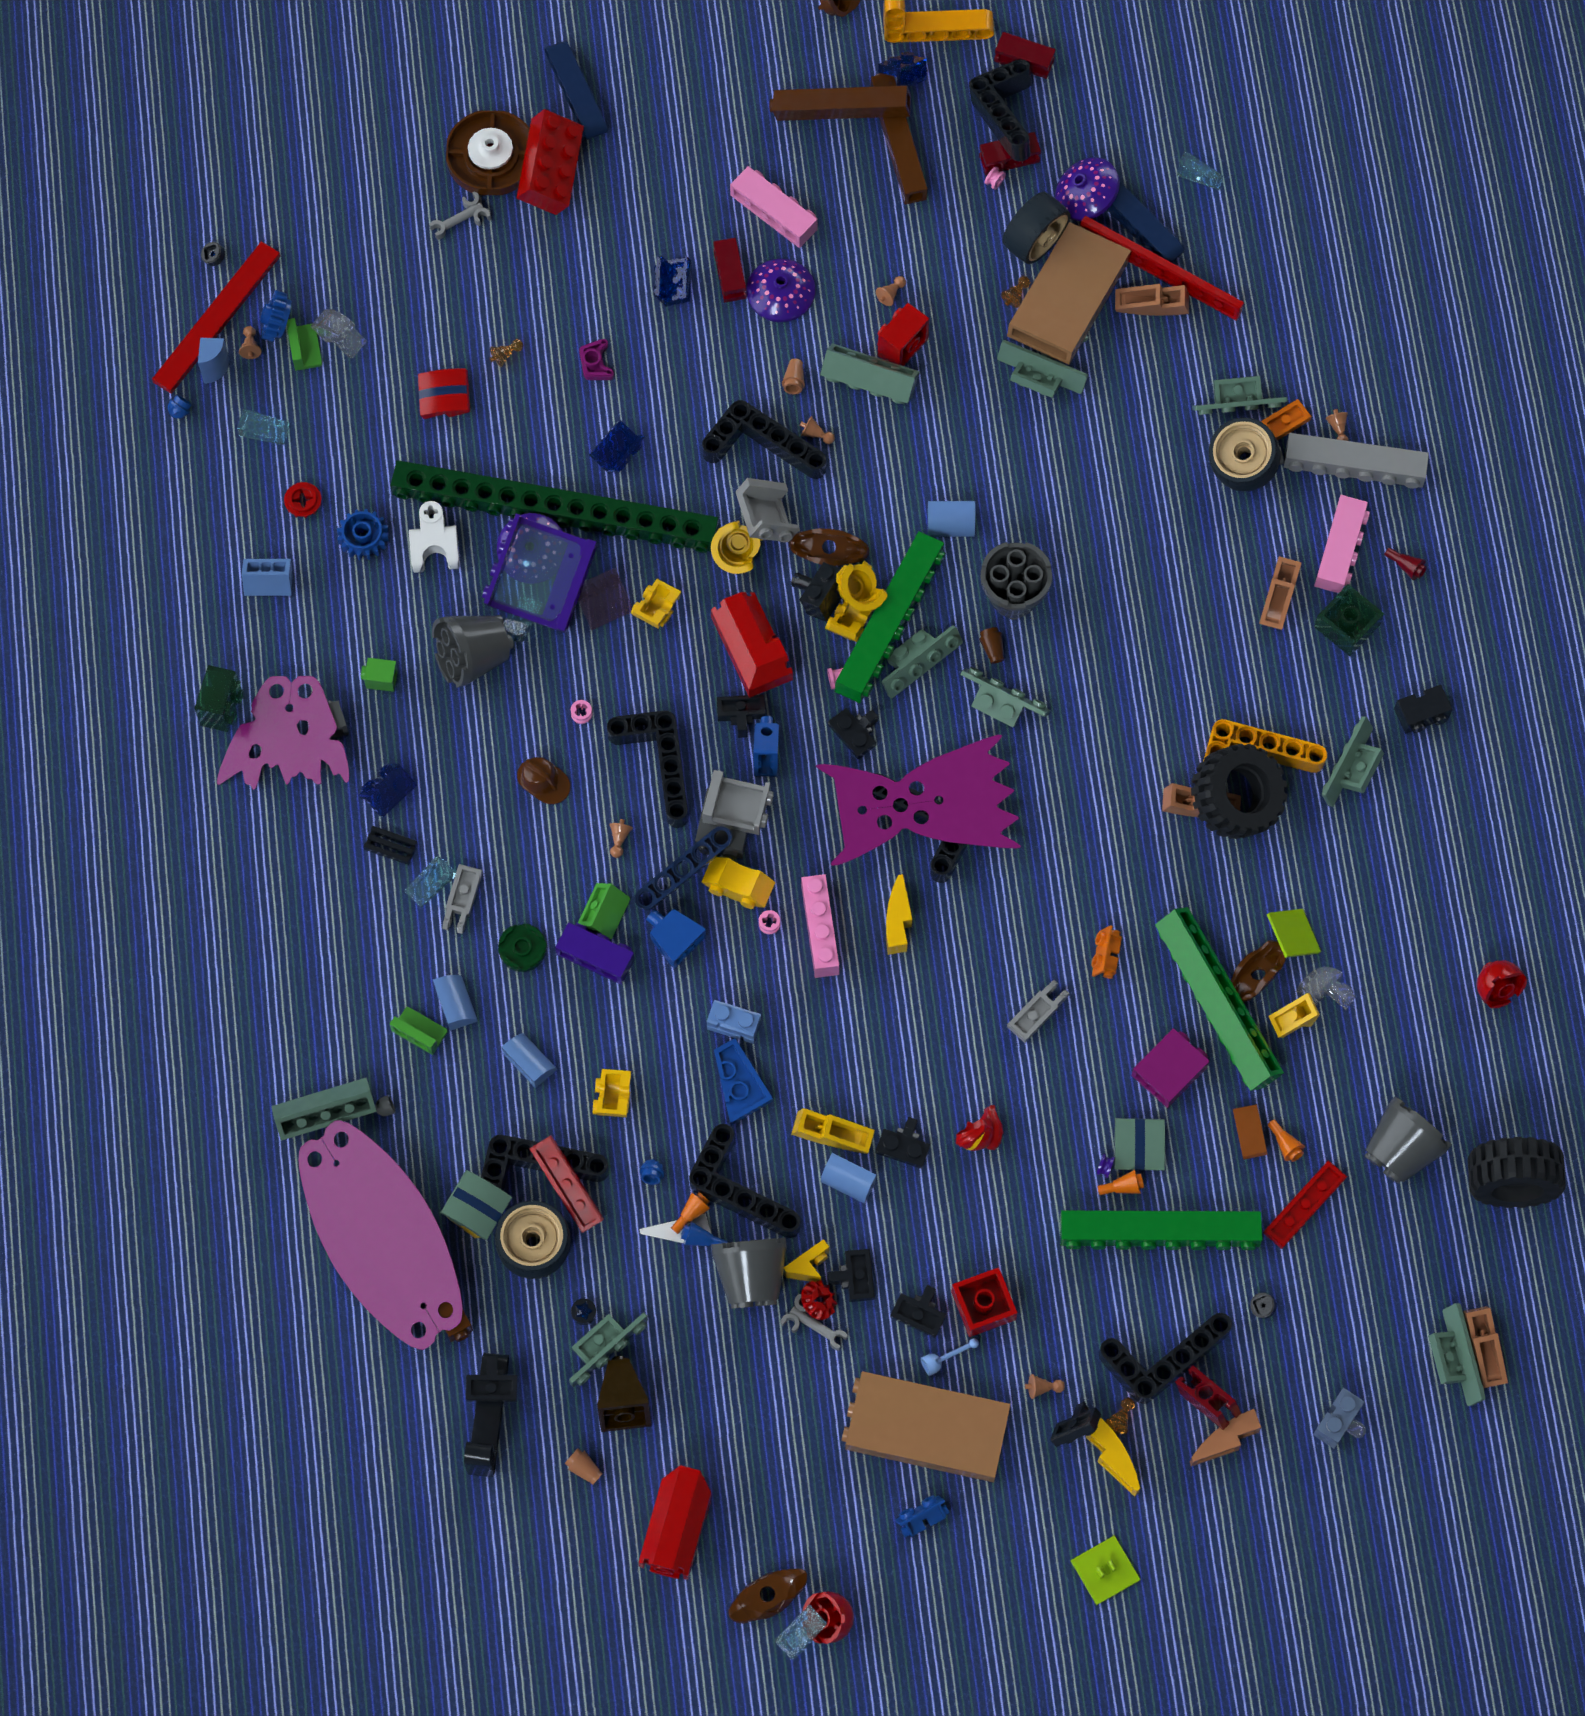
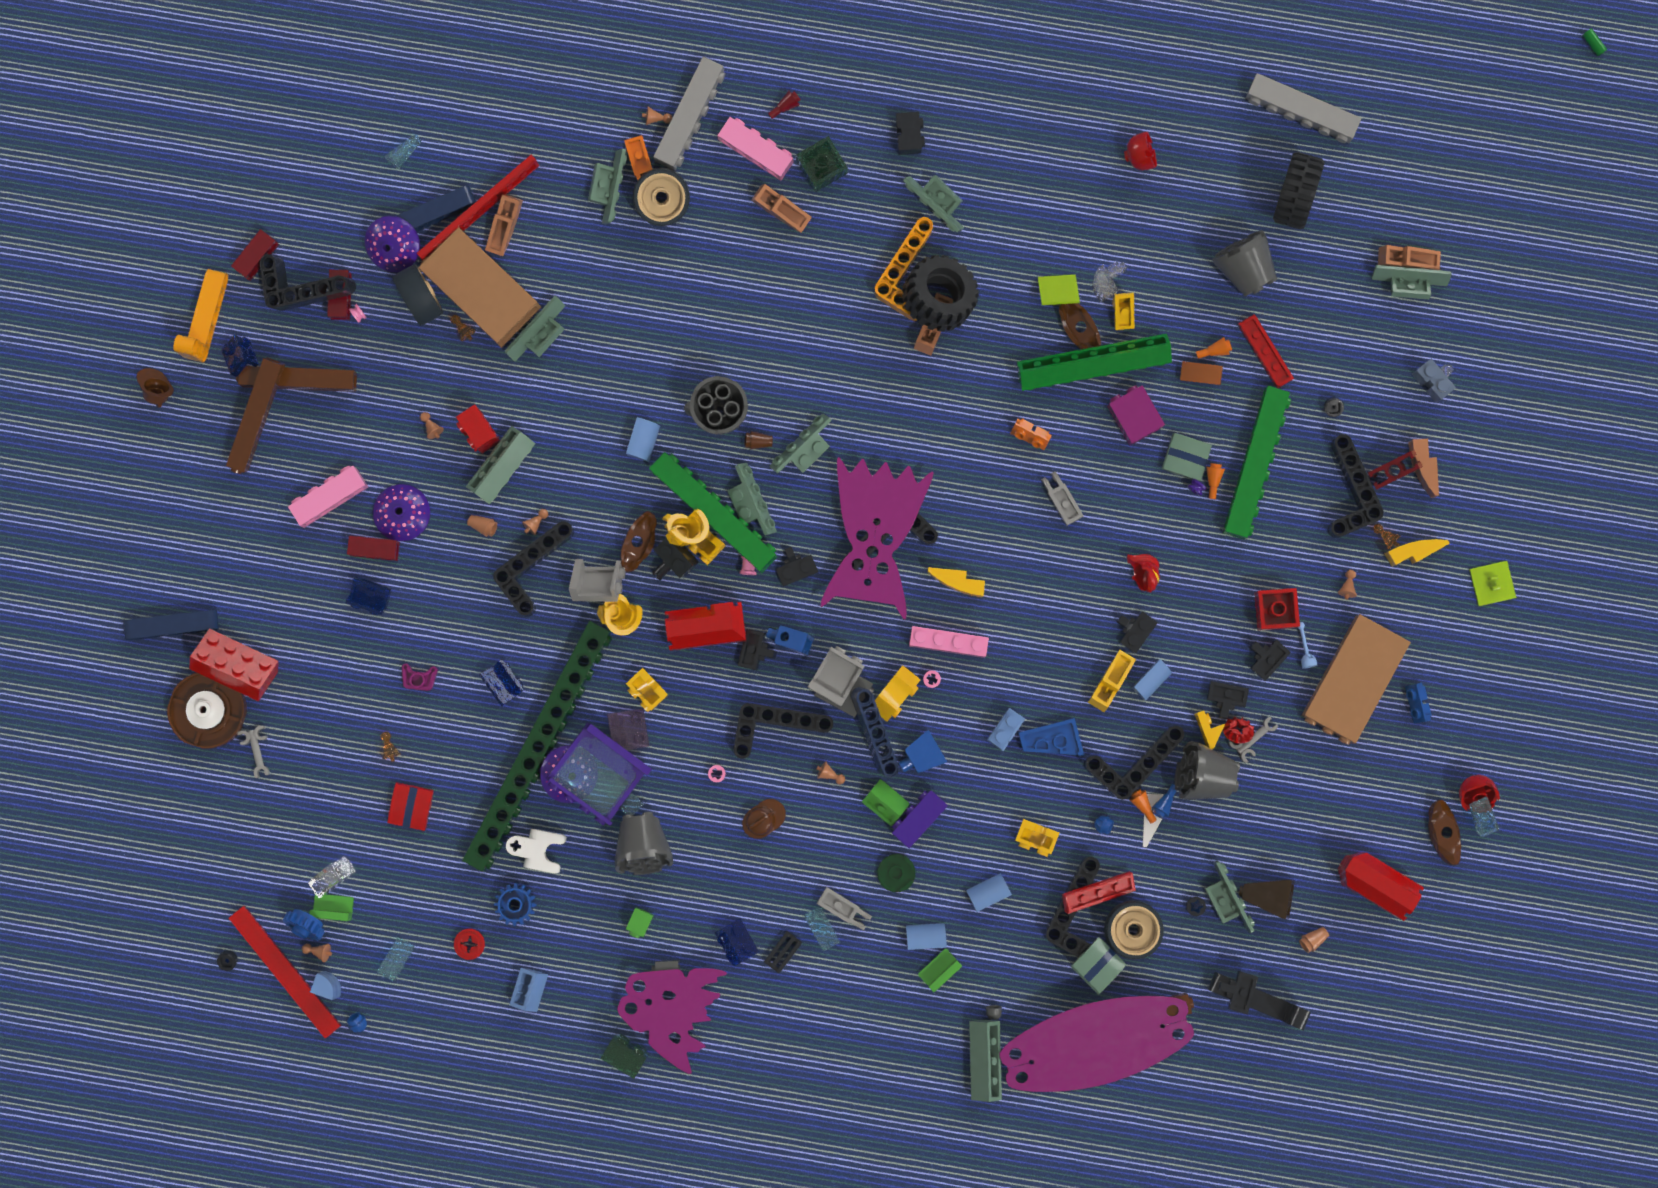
camera: 70 degrees left, 15 degrees up
black hinge [1051,1402,1101,1447] -> none

